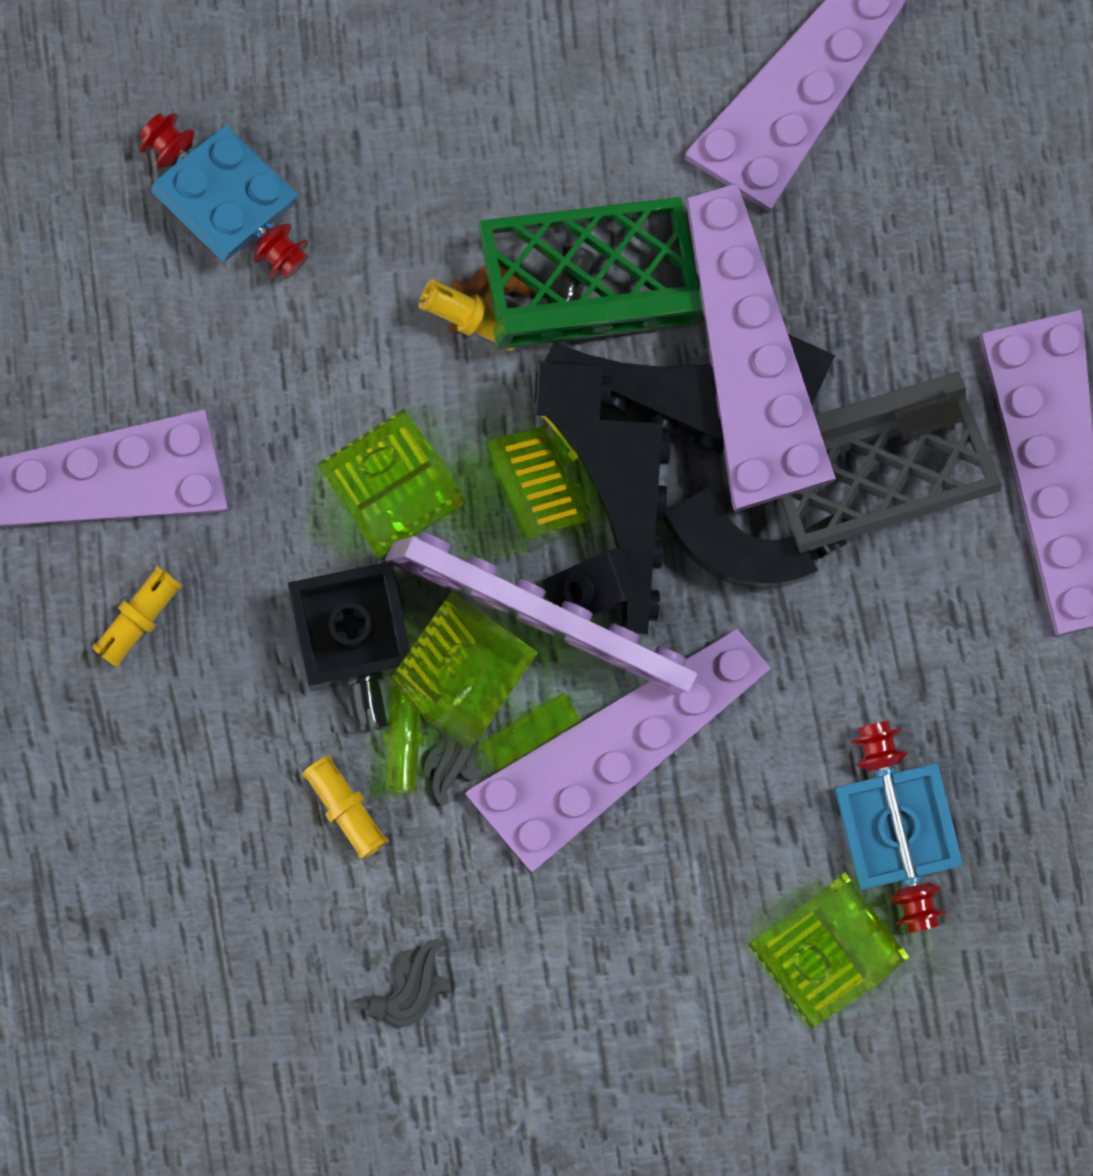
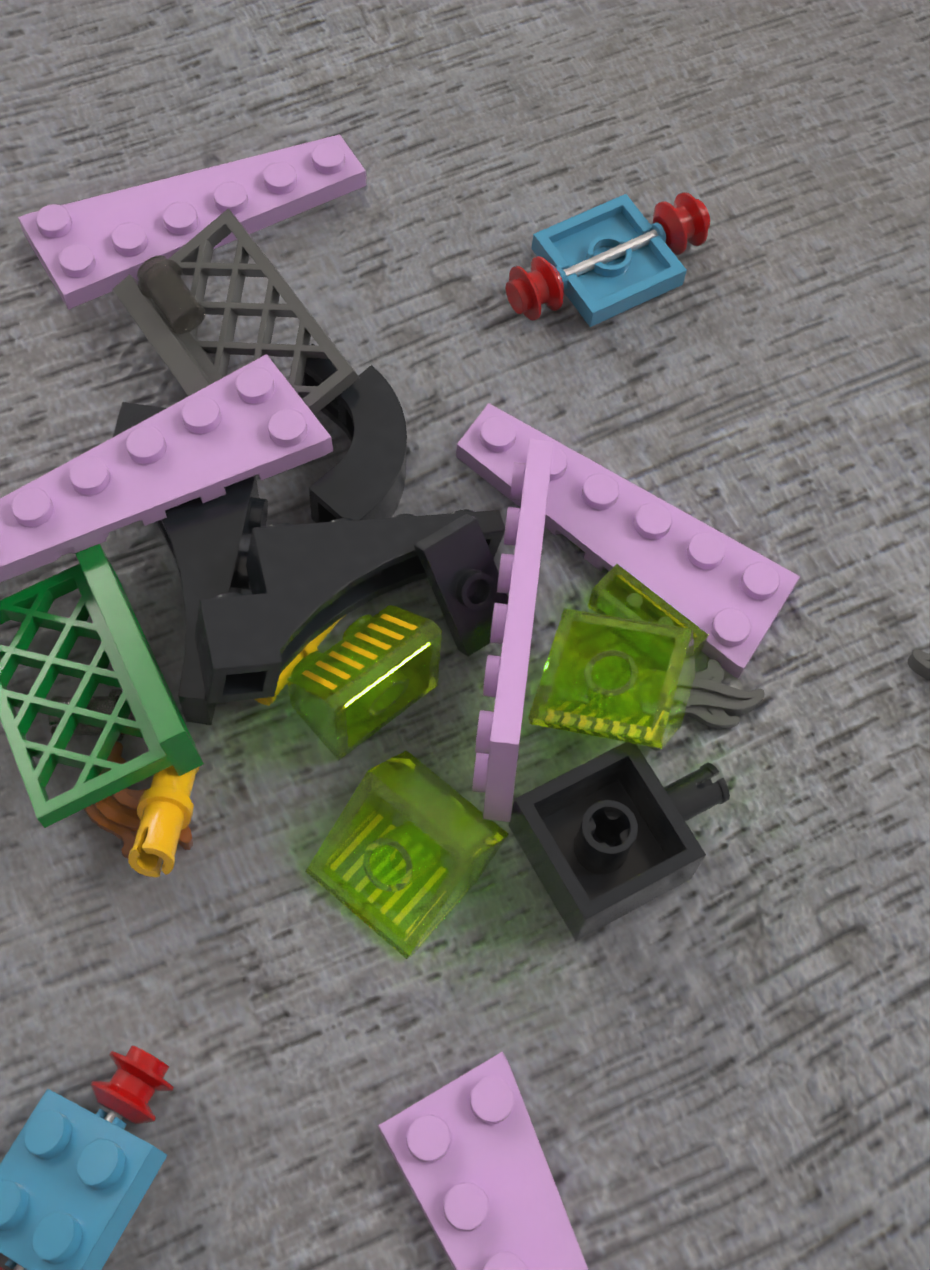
camera: 110 degrees left, 20 degrees down
yellow pin [92,565,183,668] -> none
yellow pin [302,755,389,860] -> none
clear neon green pin [382,685,424,794] -> none
clear neon green slope [748,872,909,1029] -> none

